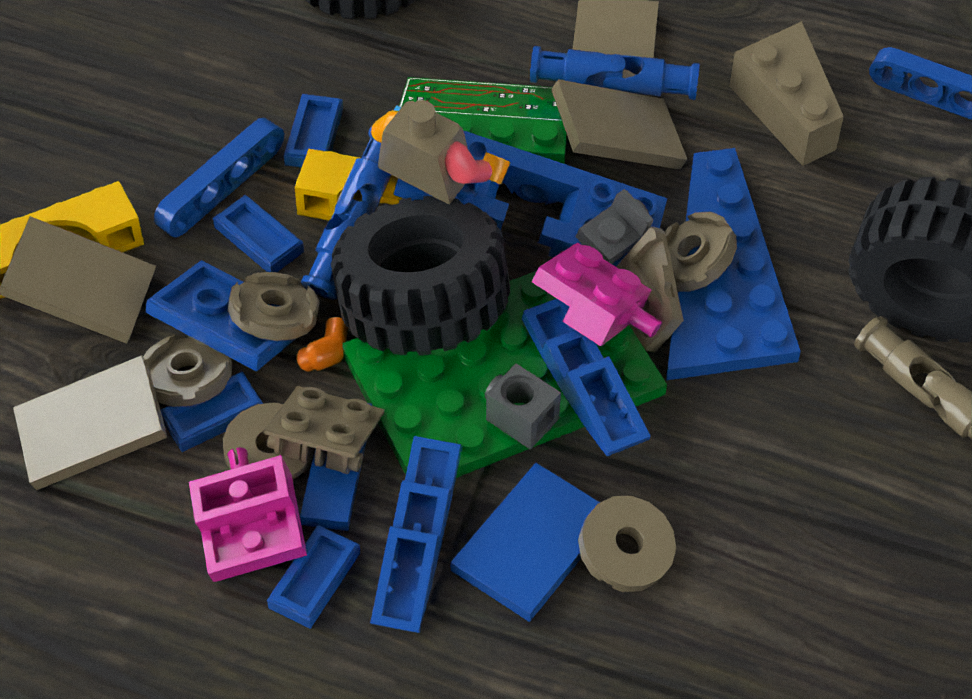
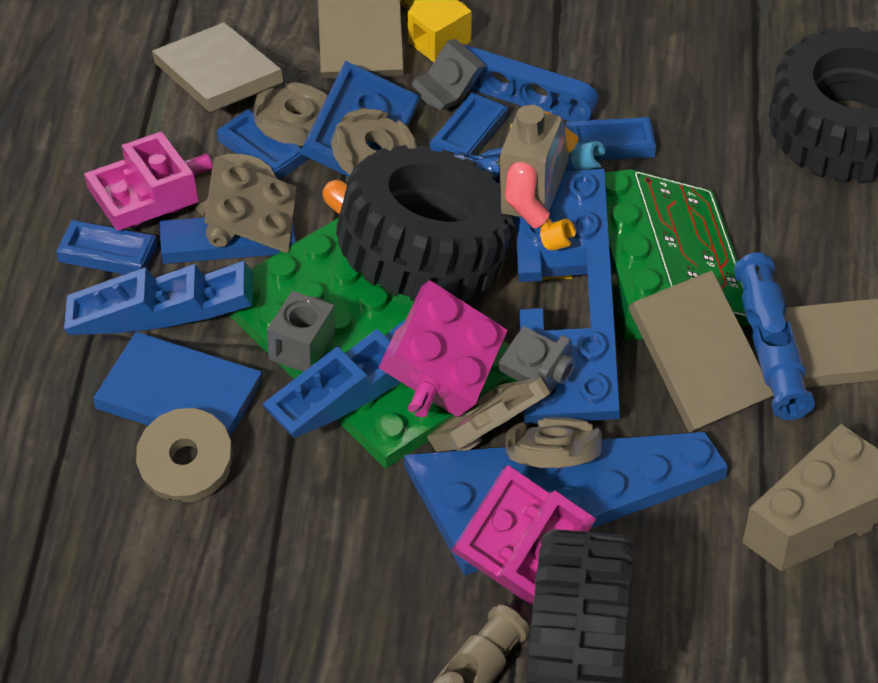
camera: 75 degrees right, 5 degrees down
none -> dark grey bracket [412,39,485,110]
none -> dark pink plate [451,465,596,606]

